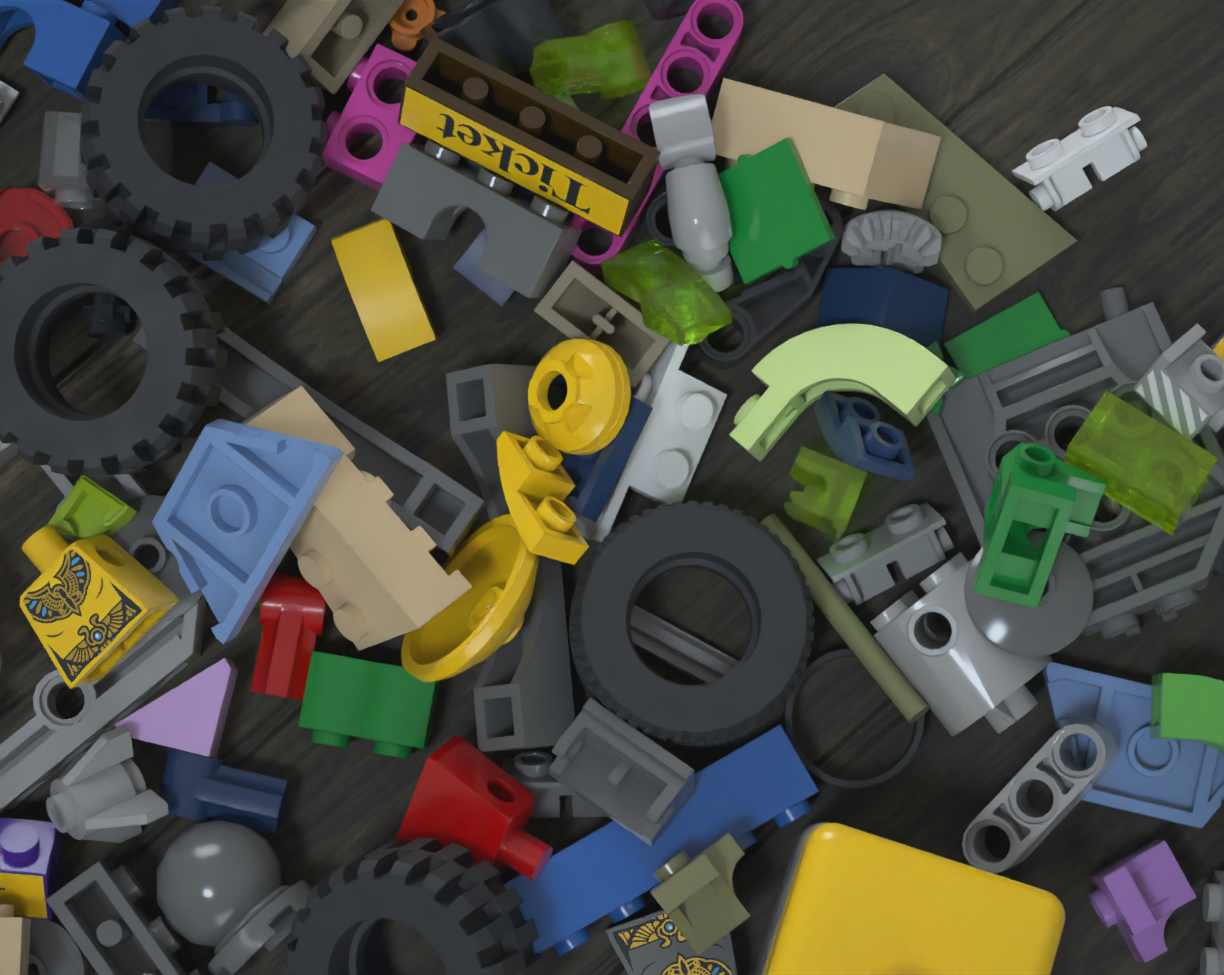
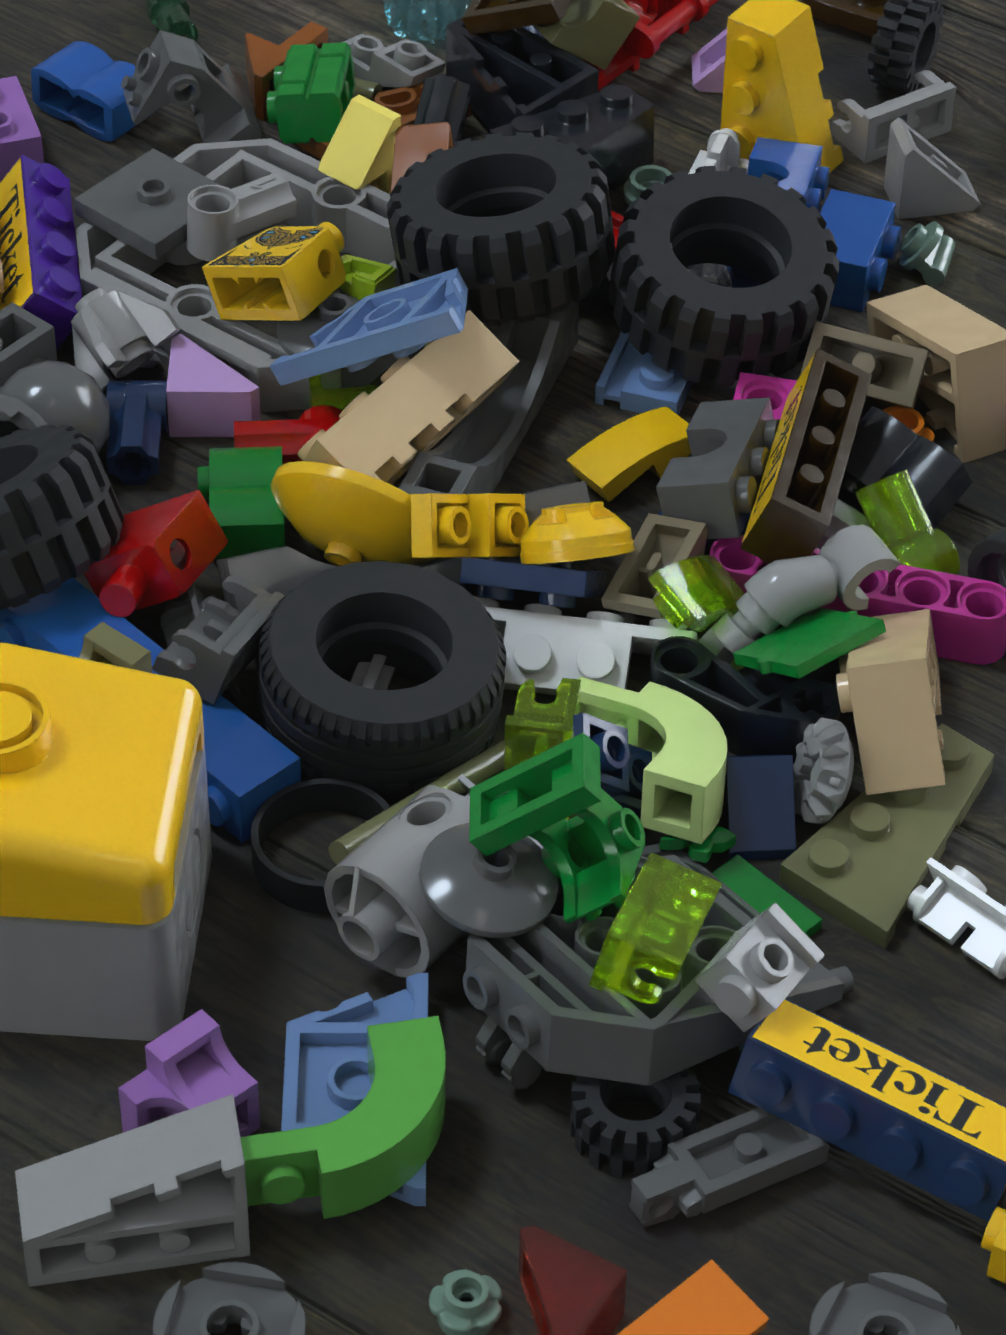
camera: 75 degrees right, 40 degrees down
light grey beam [962,720,1118,873] -> none

